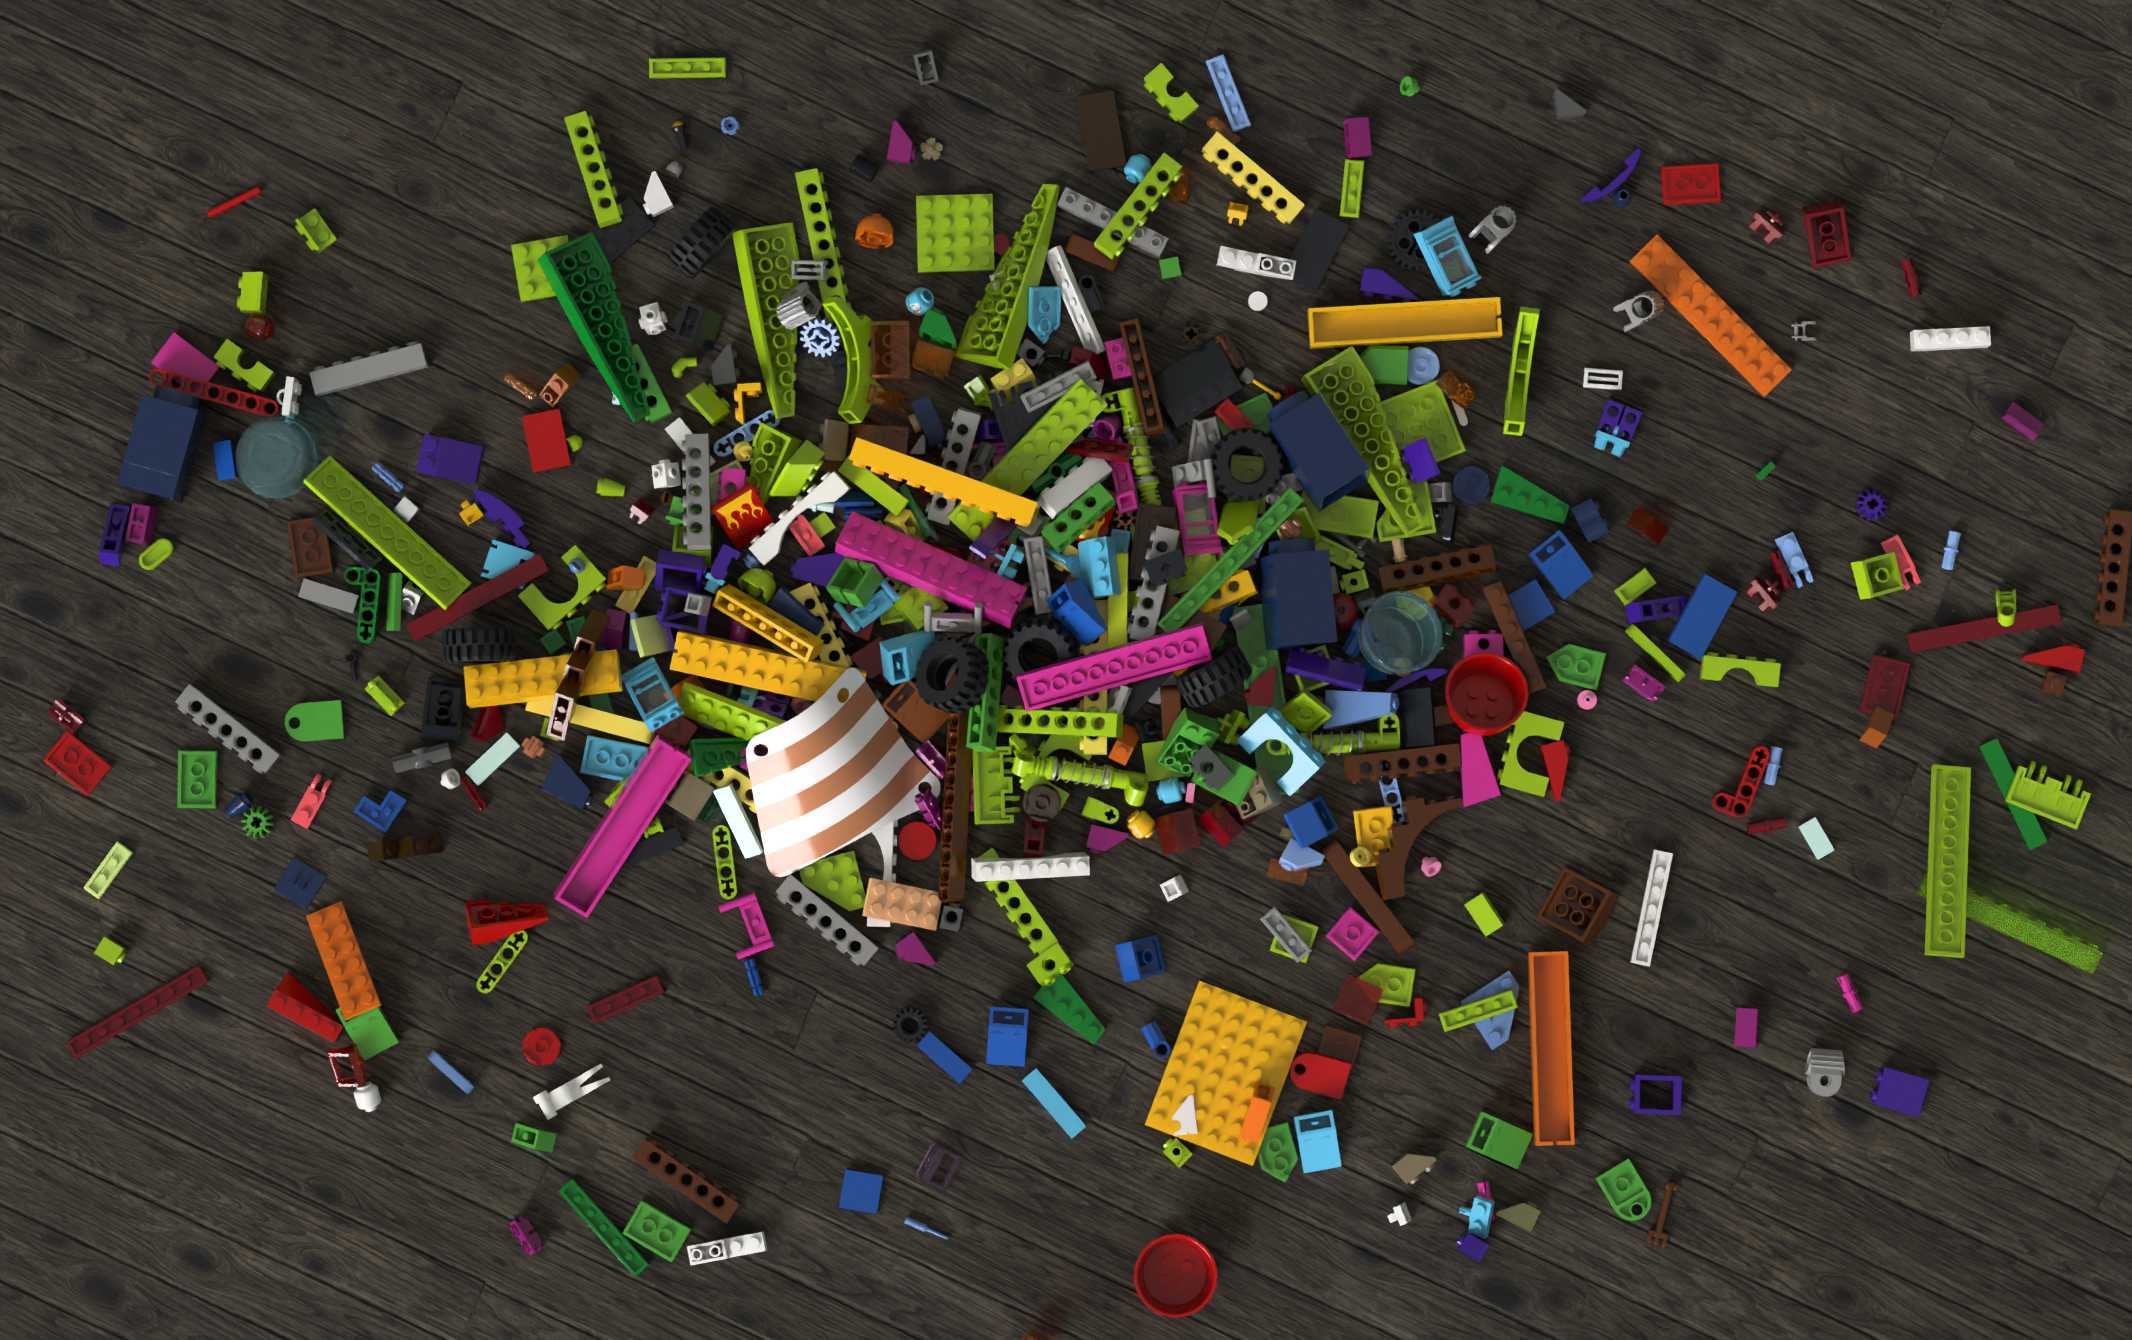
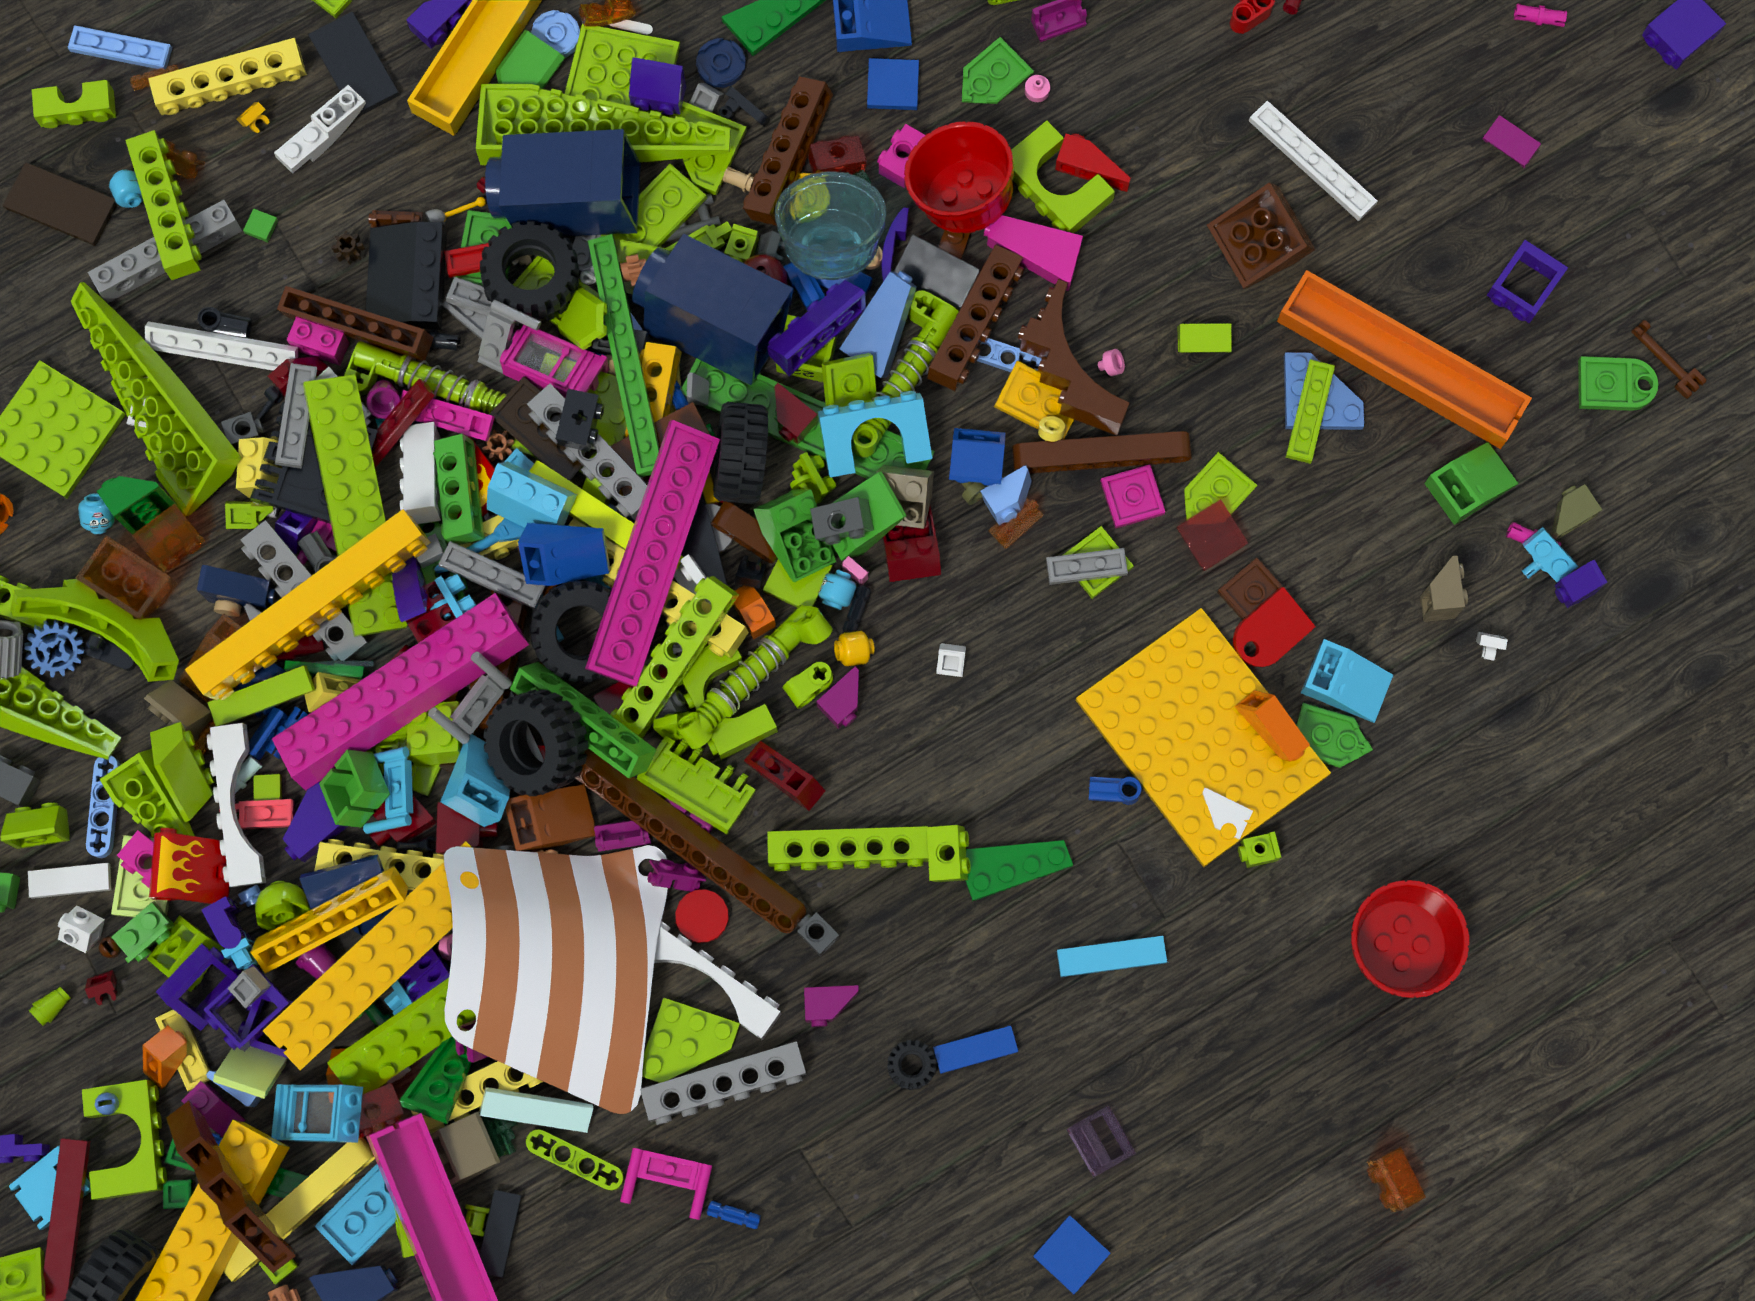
camera: 55 degrees left, 10 degrees down
light grey brick [682,434,711,551] -> none
light yellow tile [733,441,753,461] -> none
yellow bracket [734,383,763,425] -> none
light nougat plate [862,878,941,931] -> none
clear orange hinge [866,384,907,413] -> none
medium blue piece [904,1216,948,1239] -> none
white arch [971,852,1090,882] -> none
blue slope [986,1006,1029,1067] -> none
dark red tile [994,234,1009,257] -> none
dark brown tile [1023,784,1061,822] -> none
medium azure tile [1028,286,1061,344] -> none
green piece [1030,454,1083,494] -> none
reddish brown beam [1064,234,1122,273] -> none
blue slope [1115,935,1166,982] -> none
clear red slope [1154,808,1201,855] -> none
white tile [1248,291,1267,311] -> none
red bracket [1384,998,1427,1027] -> none
reddish brown brick [1483,580,1548,694] -> none
light grey piece [1805,1048,1845,1097] -> none

